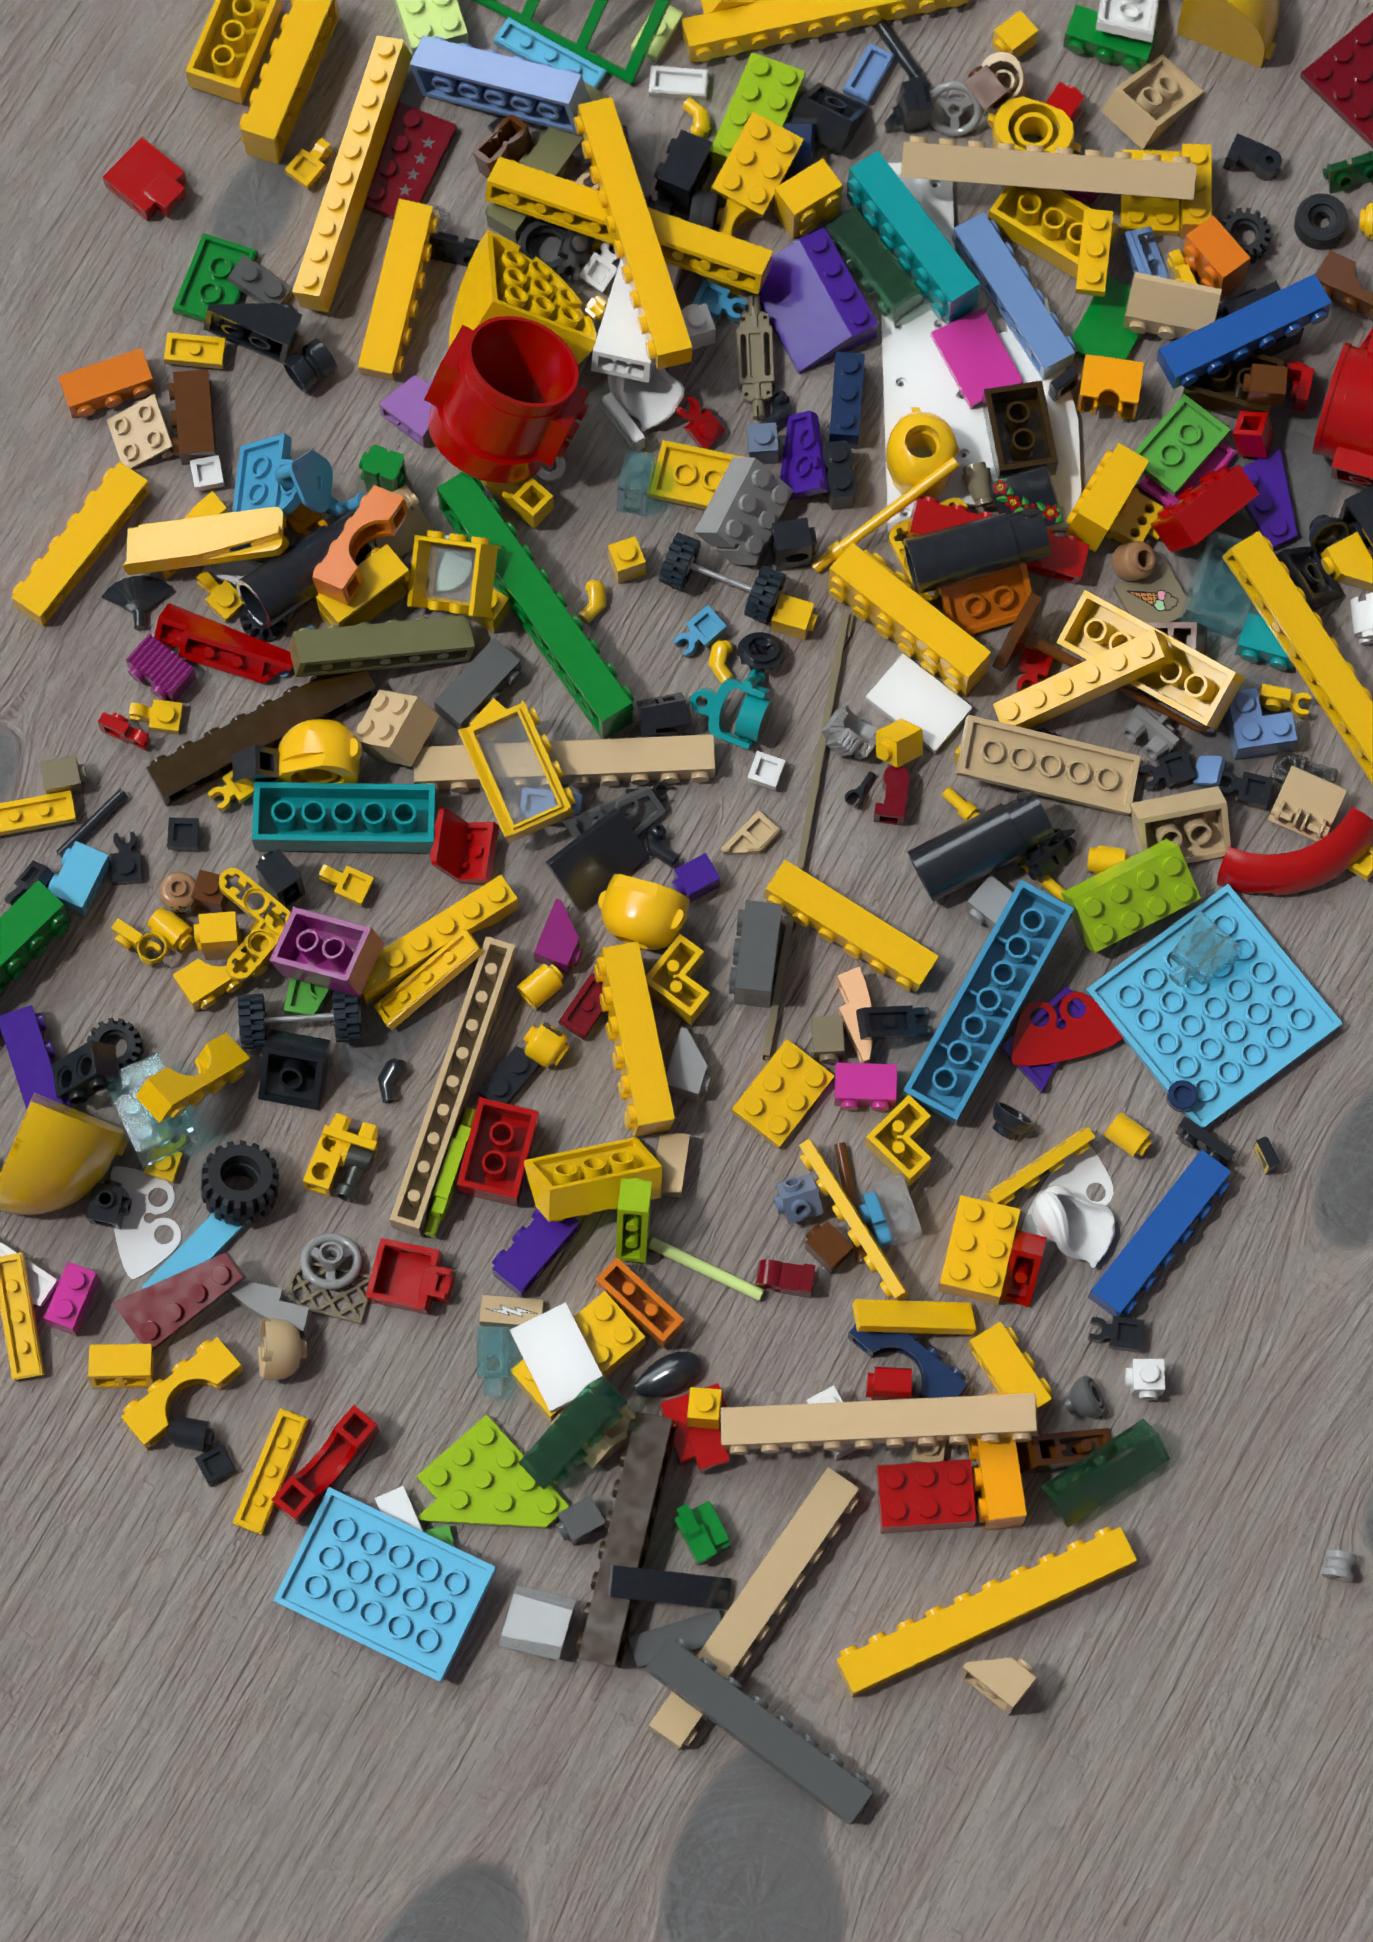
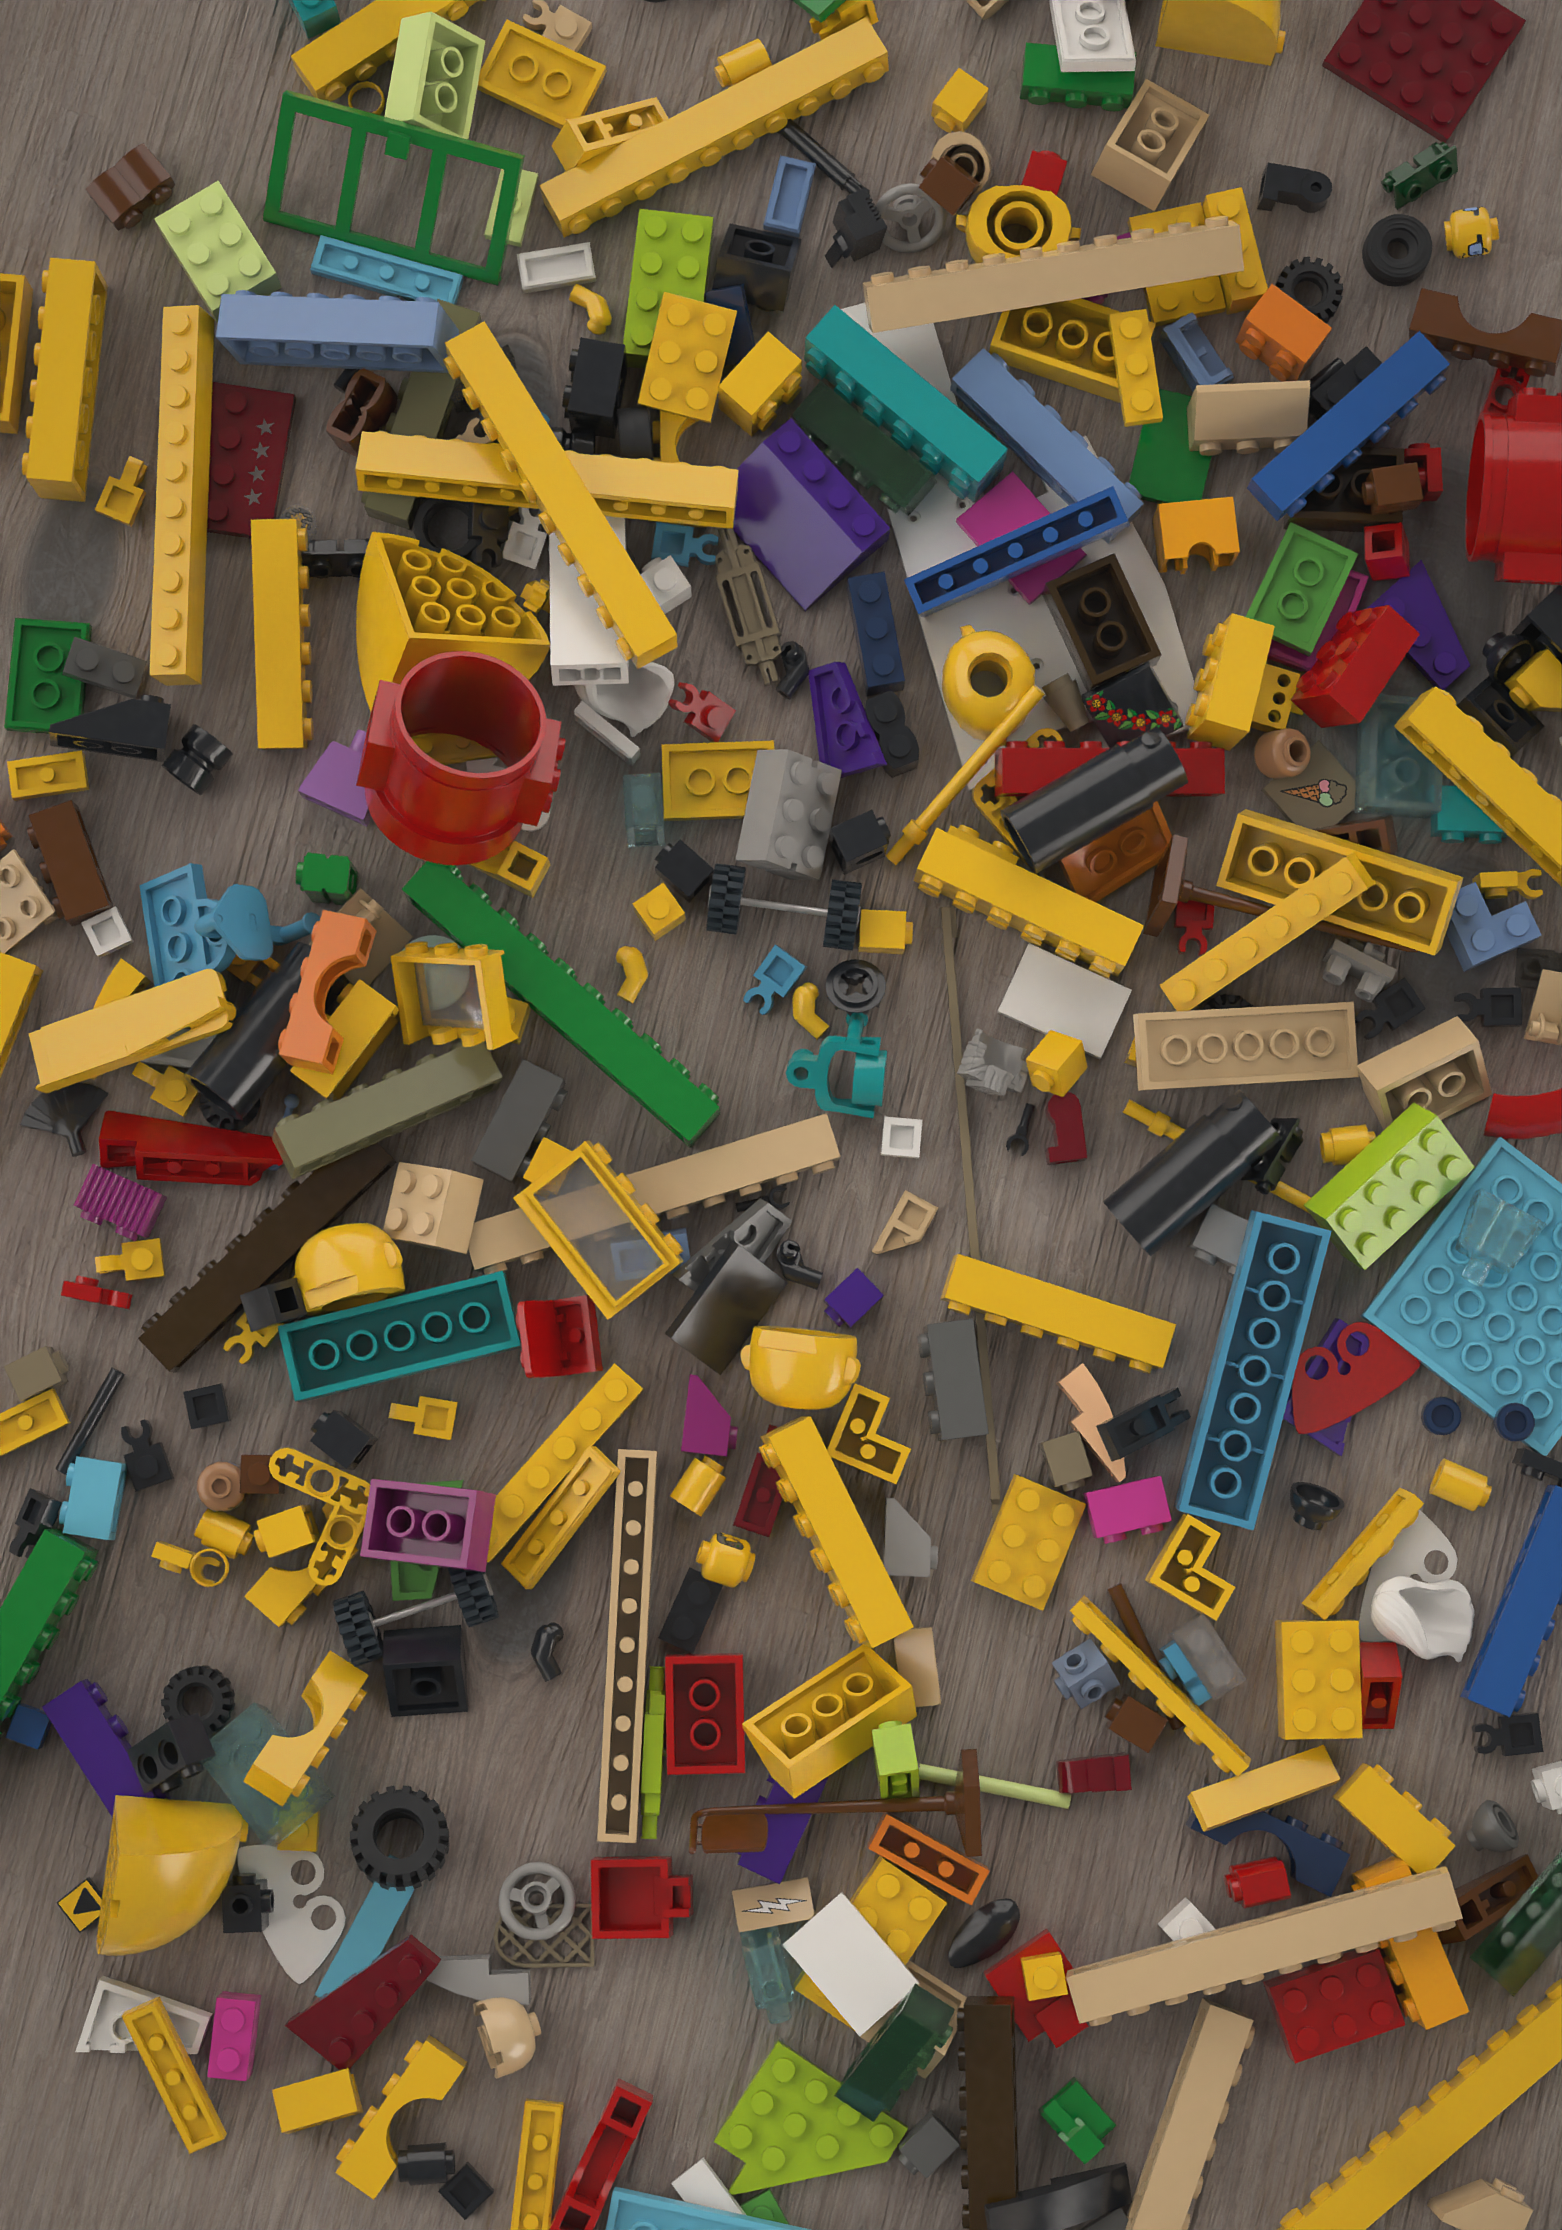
camera: 20 degrees left, 10 degrees up
yellow hips [302,1113,379,1203] -> none
black piece [636,692,695,737] -> none
sand blue brick [746,423,779,464] -> none
black tile [1048,366,1079,401] -> none
yellow plate [1167,249,1197,284] -> none
medium blue piece [1192,756,1225,786] -> none
none -> black brick [655,839,714,903]
none -> reddish brown piece [688,1749,982,1857]
none -> blue brick [904,486,1130,618]
none -> dark blue tile [1421,1397,1461,1435]

